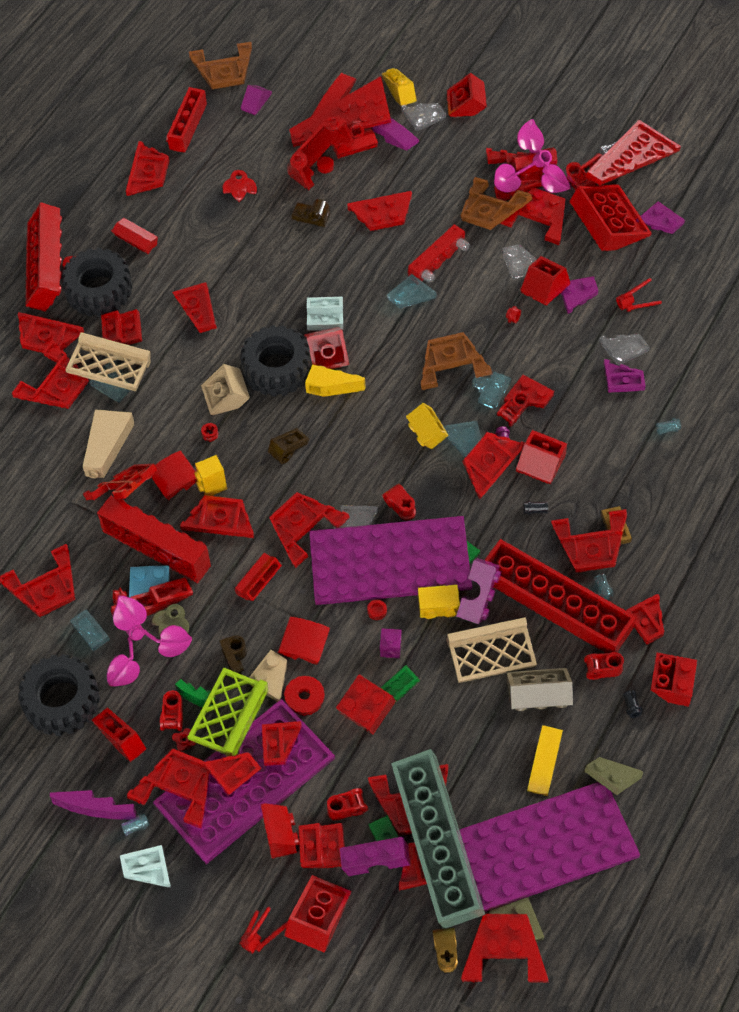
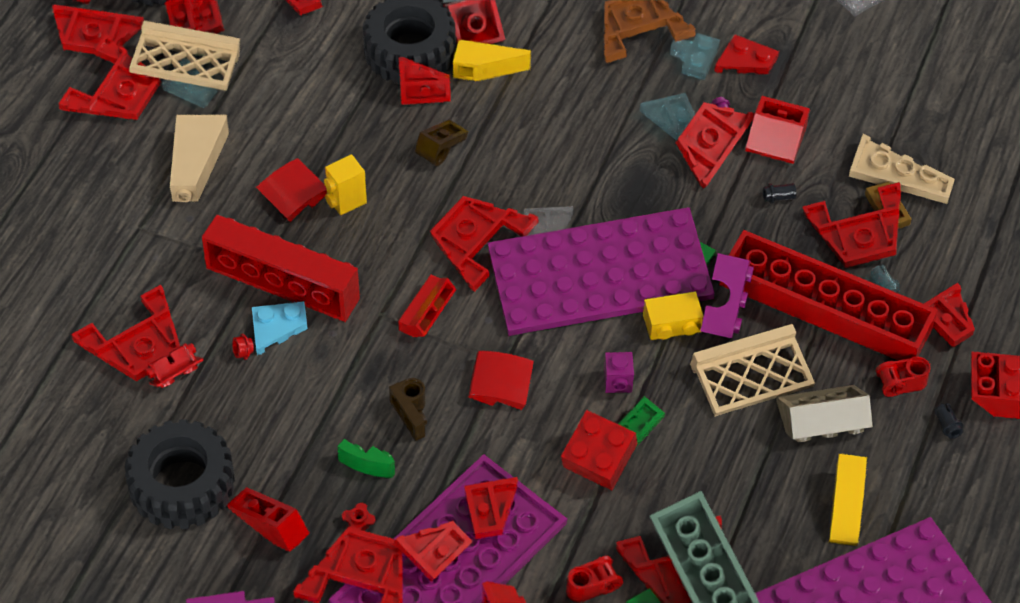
camera: 10 degrees left, 5 degrees down
clear light blue plate [70,609,109,651] -> none
red wing [83,464,157,500] -> none
dark pink plant [107,596,192,687] -> none
red slope [110,578,193,616] -> none
olive plate [151,604,189,637] -> none
red piece [160,690,183,731] -> none
red wing [180,495,254,538] -> none
lime fence [188,668,269,757] -> none
tan slope [201,364,250,415] -> none
red bush [201,423,219,442] -> none
tan wing [249,650,287,702] -> none
red tile [284,676,325,716] -> none
red tile [367,600,387,620] -> none
red piece [382,483,416,521] -> none
yellow brick [406,403,449,449] -> none
red piece [496,390,529,427] -> none
olive wing [585,757,643,795] -> none
magenta wing [604,359,646,393] -> none
clear light blue pin [656,418,681,435] -> none
none -> red hinge [145,343,204,388]
none -> red wing [399,57,451,105]
none -> tan wing [849,134,955,204]

